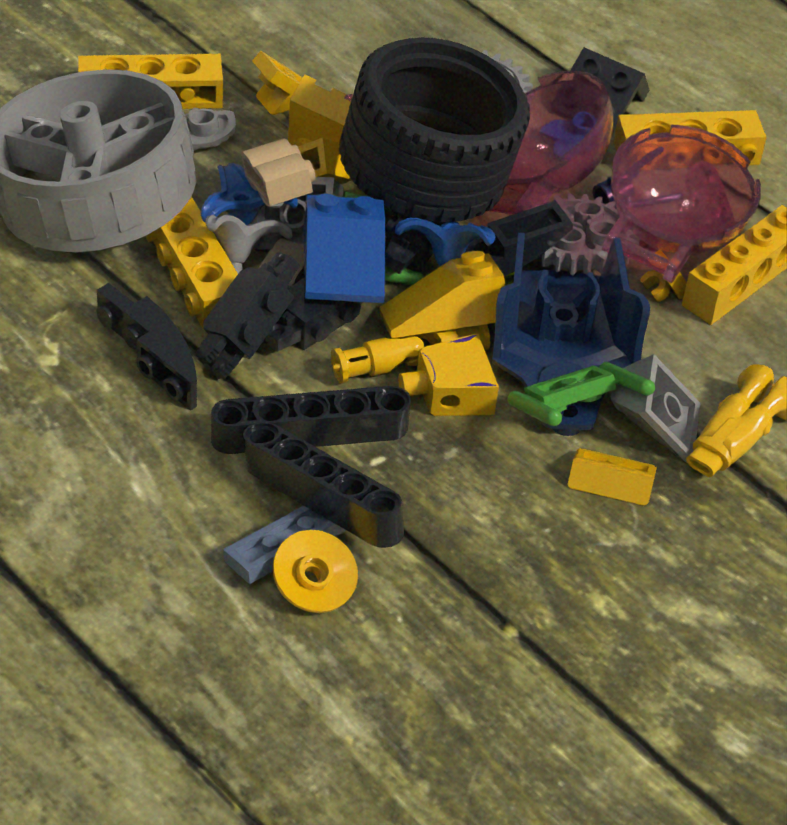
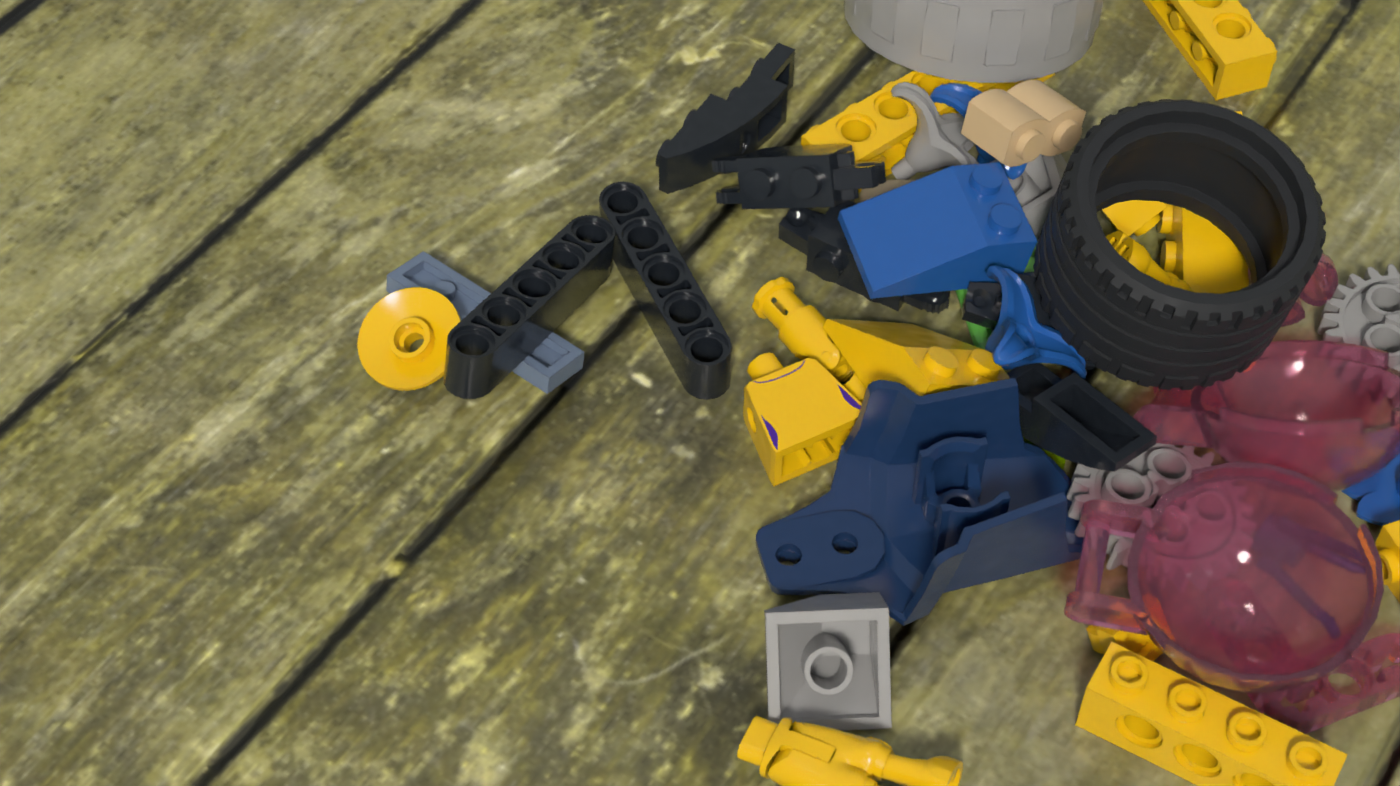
camera: 80 degrees right, 5 degrees up
light grey animal [186,107,236,150] -> none
yellow slope [252,51,303,115] -> none
bright green plate [507,362,655,426] -> none
yellow slope [568,448,657,506] -> none

